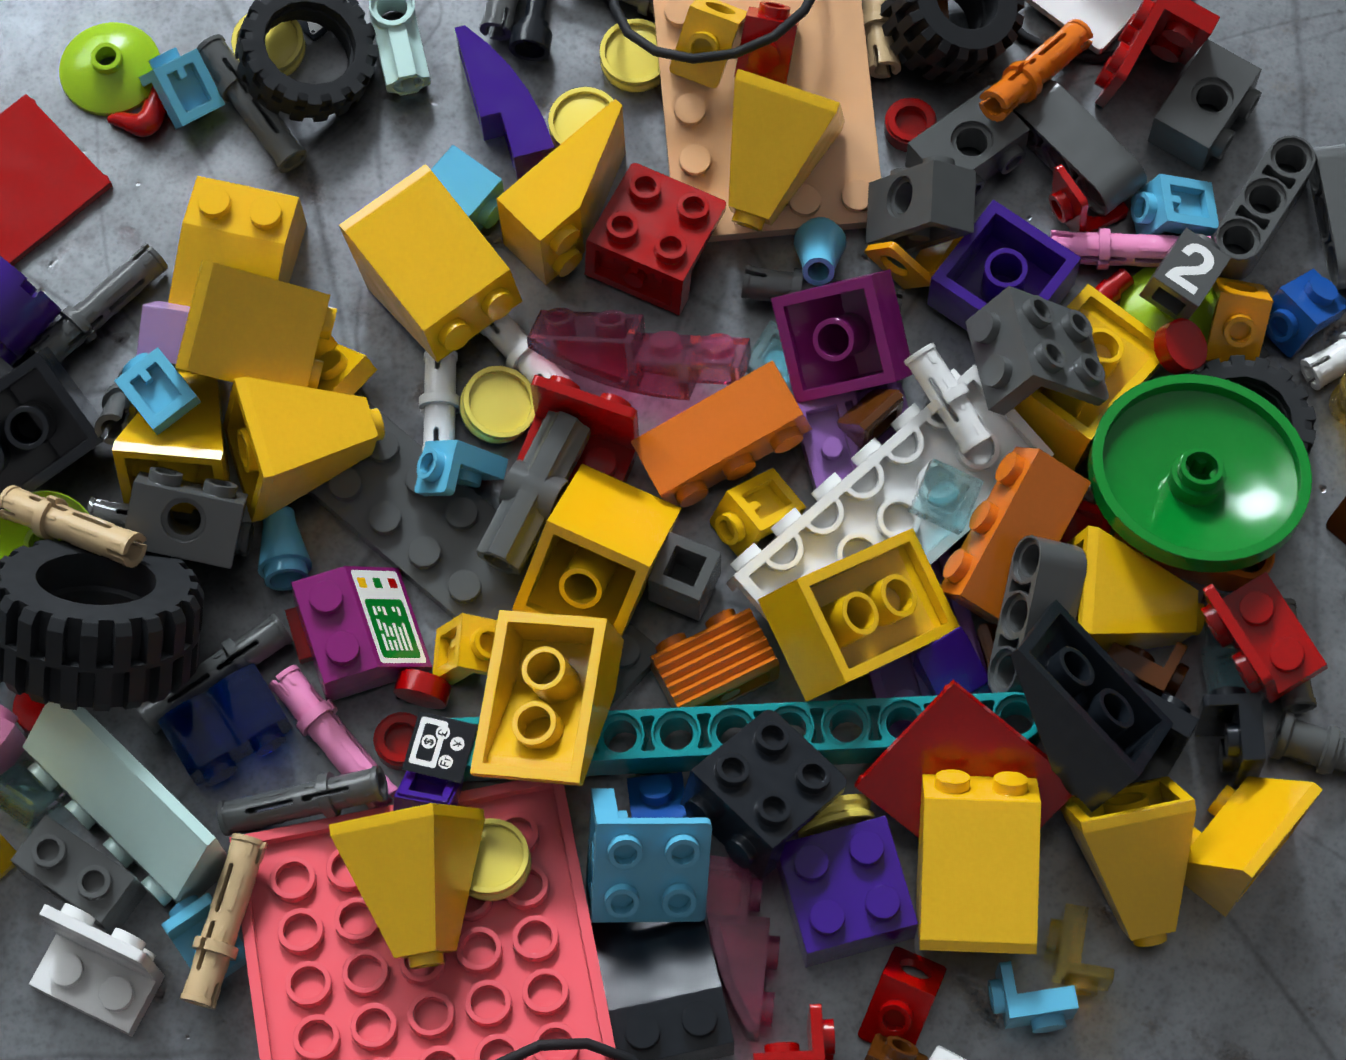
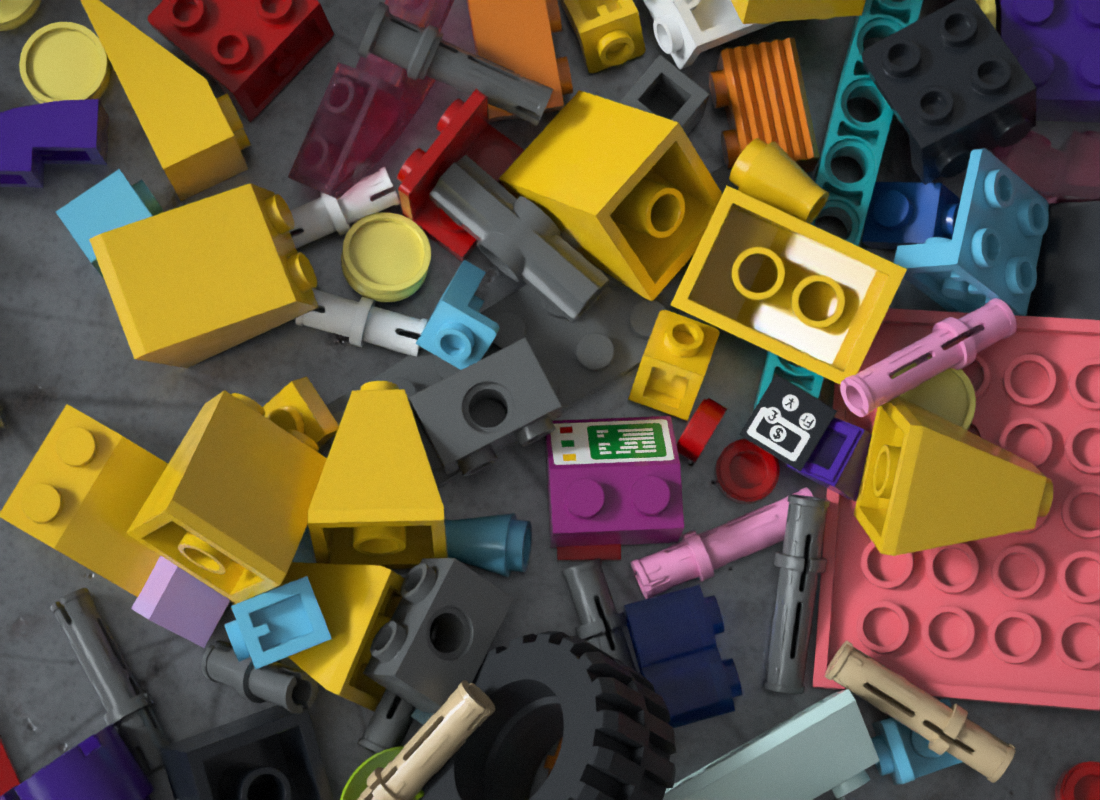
camera: 80 degrees left, 10 degrees up
none -> dark grey pin [357,2,553,126]
none -> dark grey brick [409,338,562,477]
none -> yellow cone [729,138,829,224]
none -> bright pink pin [840,298,1017,417]

